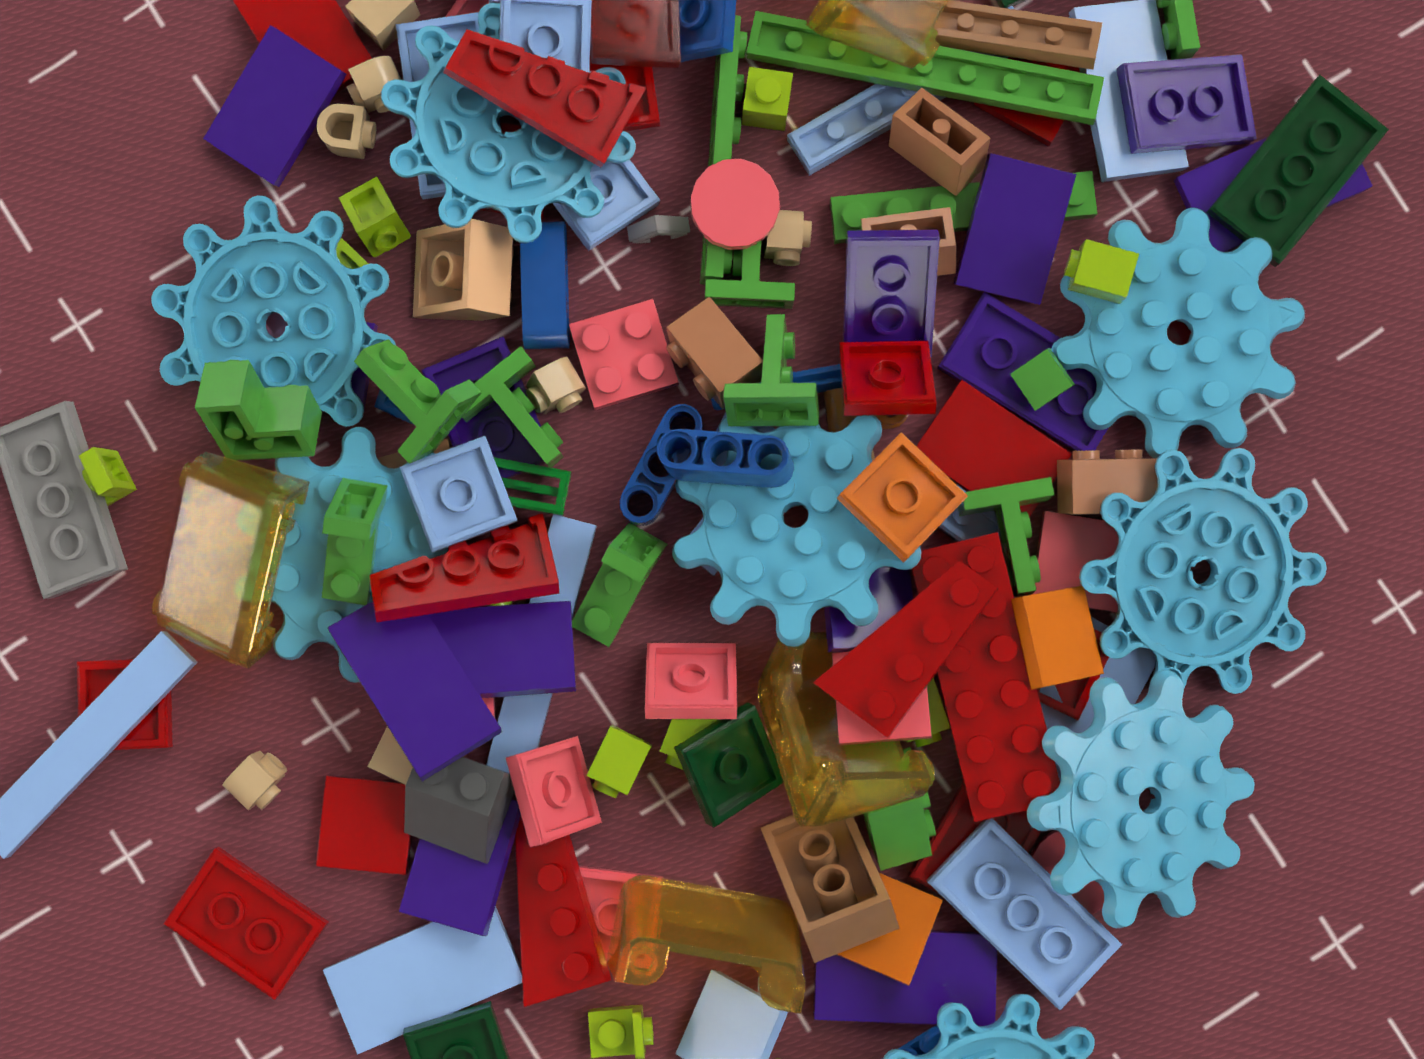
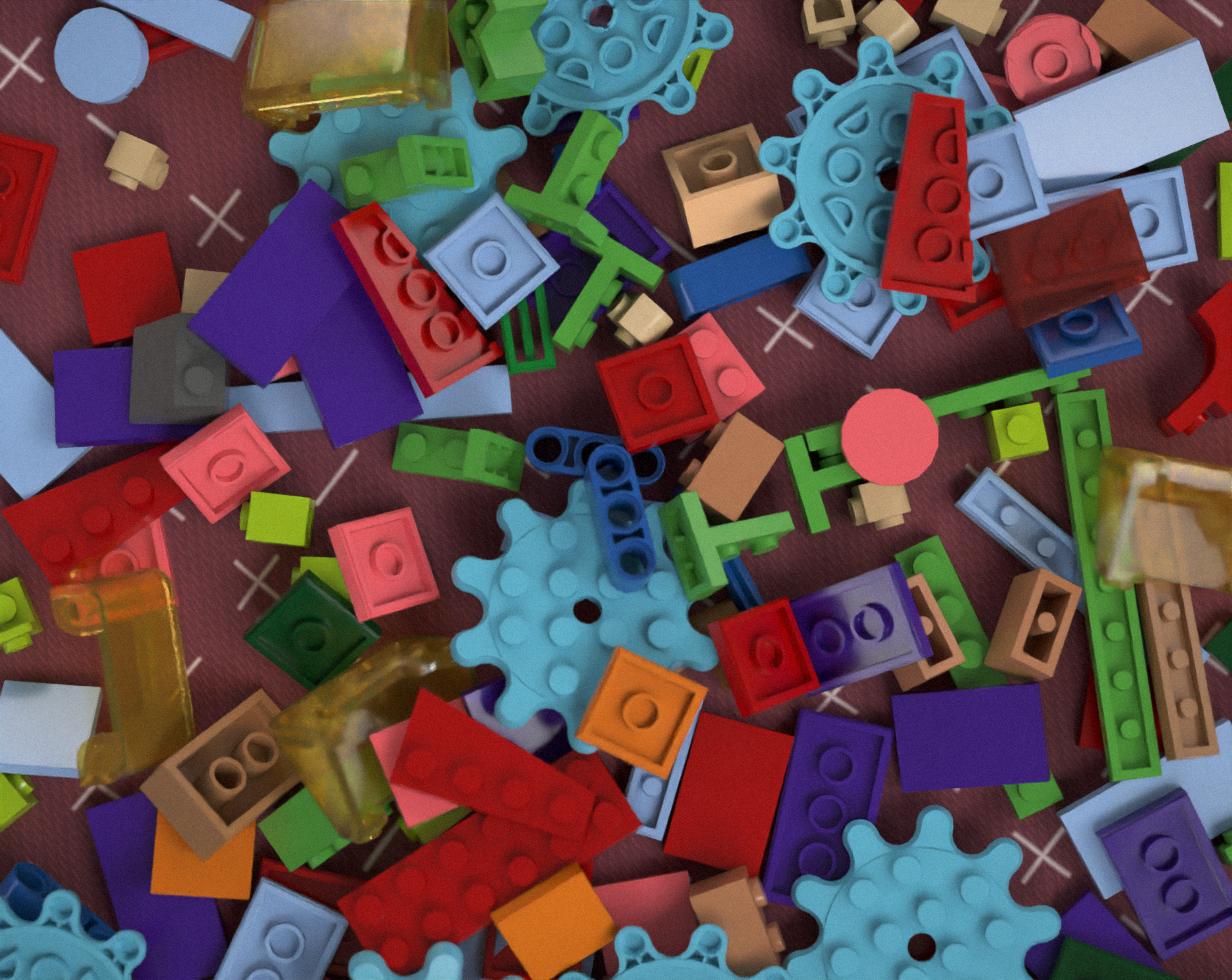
camera: 75 degrees right, 0 degrees up
lime bracket [339,177,411,257] -> none
light grey tile [627,215,690,243] -> none
bright green bracket [958,477,1054,597] -> none
bright green tile [1010,348,1075,411] -> none
lime brick [1064,239,1139,304] -> none
none -> light blue tile [54,7,149,105]
none -> red tile [595,332,720,455]

